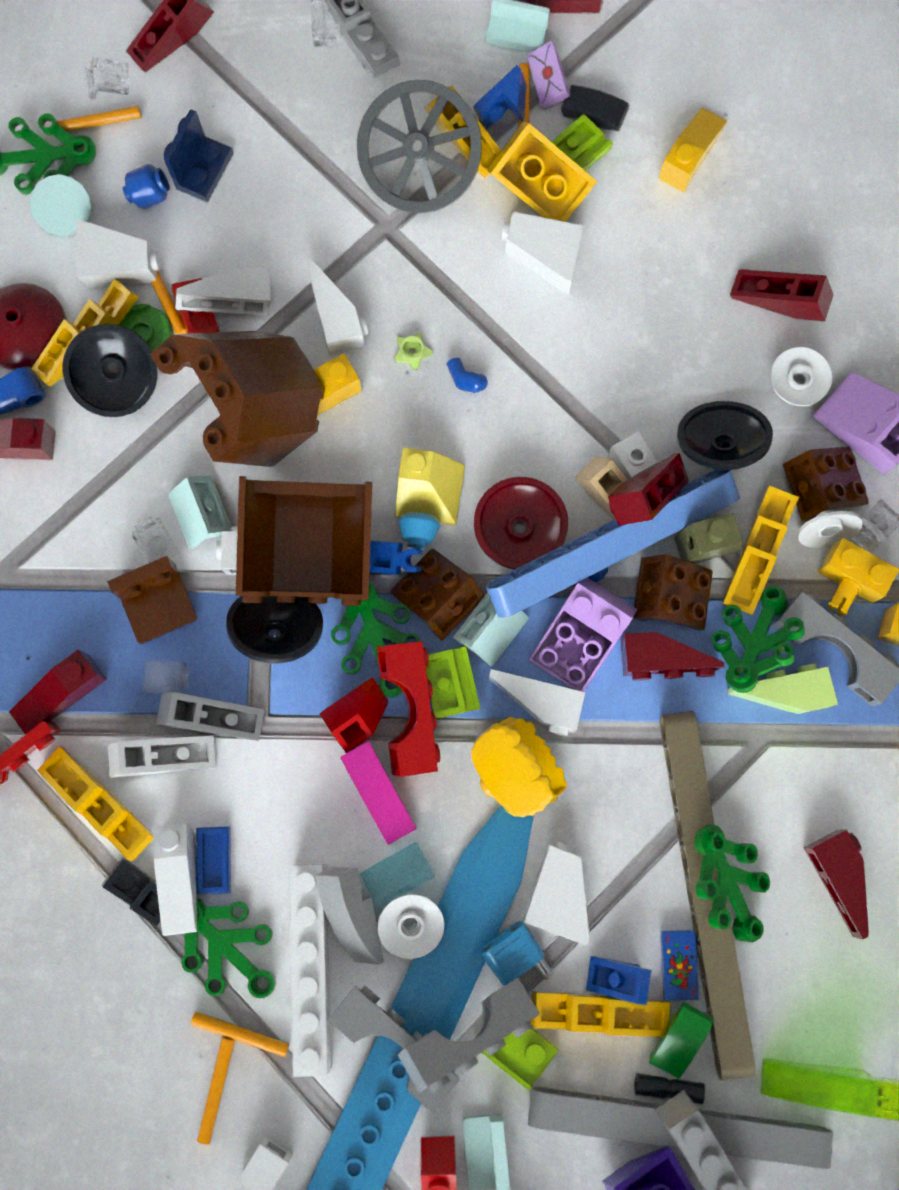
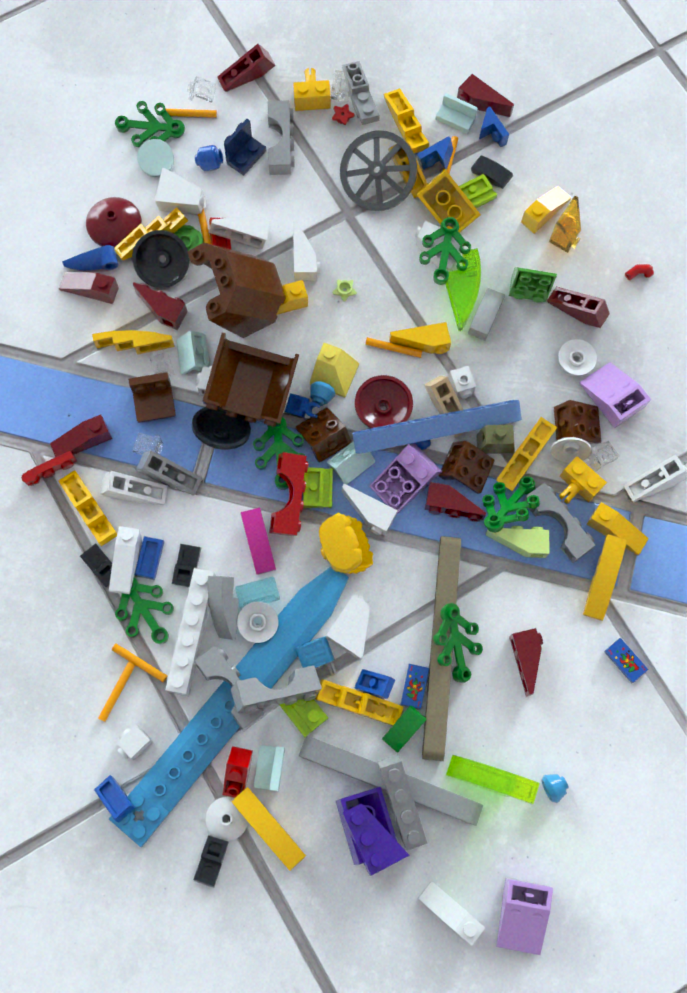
camera: 10 degrees right, 5 degrees down
red slope [319,677,389,753] -> none
blue arm [446,357,488,393] -> none
lavender tile [527,41,571,110] -> none
dark red slope [608,453,689,526] -> none
black piece [634,1073,705,1104] -> none
black dish [677,401,773,470] -> none
none -> yellow slope [92,330,175,355]
none -> dark red slope [133,282,188,330]
none -> black slope [172,544,201,587]
none -> light grey arch [268,100,295,175]
none -> yellow brick [293,68,331,111]
none -> red plate [332,104,355,125]
none -> light orange bar [365,337,423,358]
none -> yellow slope [383,88,429,154]
none -> yellow slope [389,322,451,354]
none -> green plant [419,217,471,285]
none -> clear neon green slope [445,248,481,331]
none -> light grey slope [468,288,505,341]
none -> blue slope [479,107,509,147]
none -> bright green slope [509,267,557,303]
none -> clear yellow slope [549,195,581,253]
none -> red arm [625,264,654,280]

